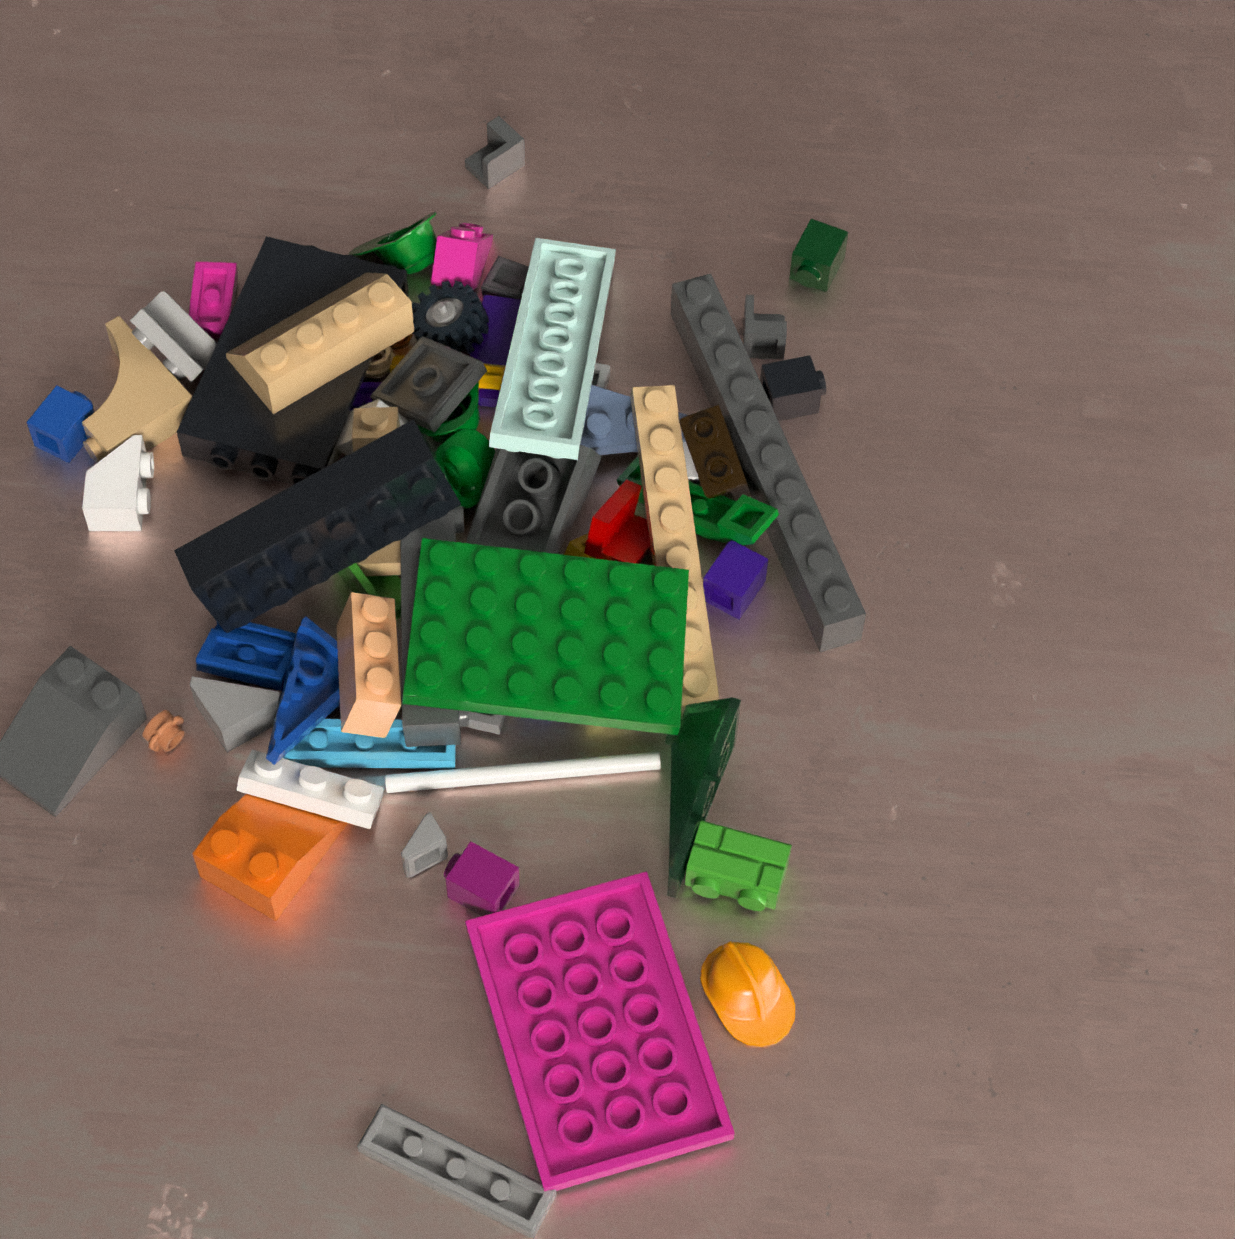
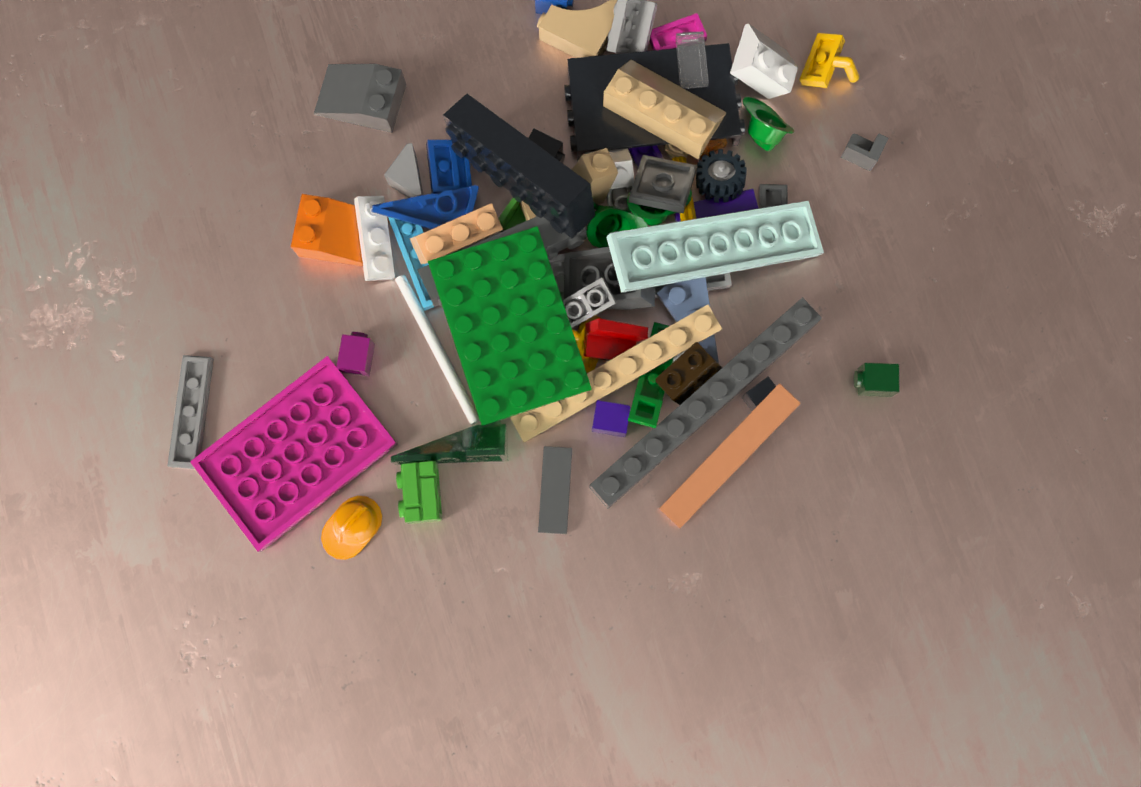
camera: 70 degrees right, 20 degrees up
white slope [82,435,154,531] -> none
nougat plate [142,710,185,752] -> none
light grey slope [401,812,448,878] -> none
dark pink slope [431,223,493,290] -> none
dark grey panel [743,295,787,360] -> none
none -> dark grey tile [538,446,572,534]
none -> light grey slope [562,277,617,328]
none -> nougat tile [659,383,801,528]
none -> clear tile [675,31,709,88]
none -> white slope [730,23,798,99]
none -> yellow plate [799,33,859,88]

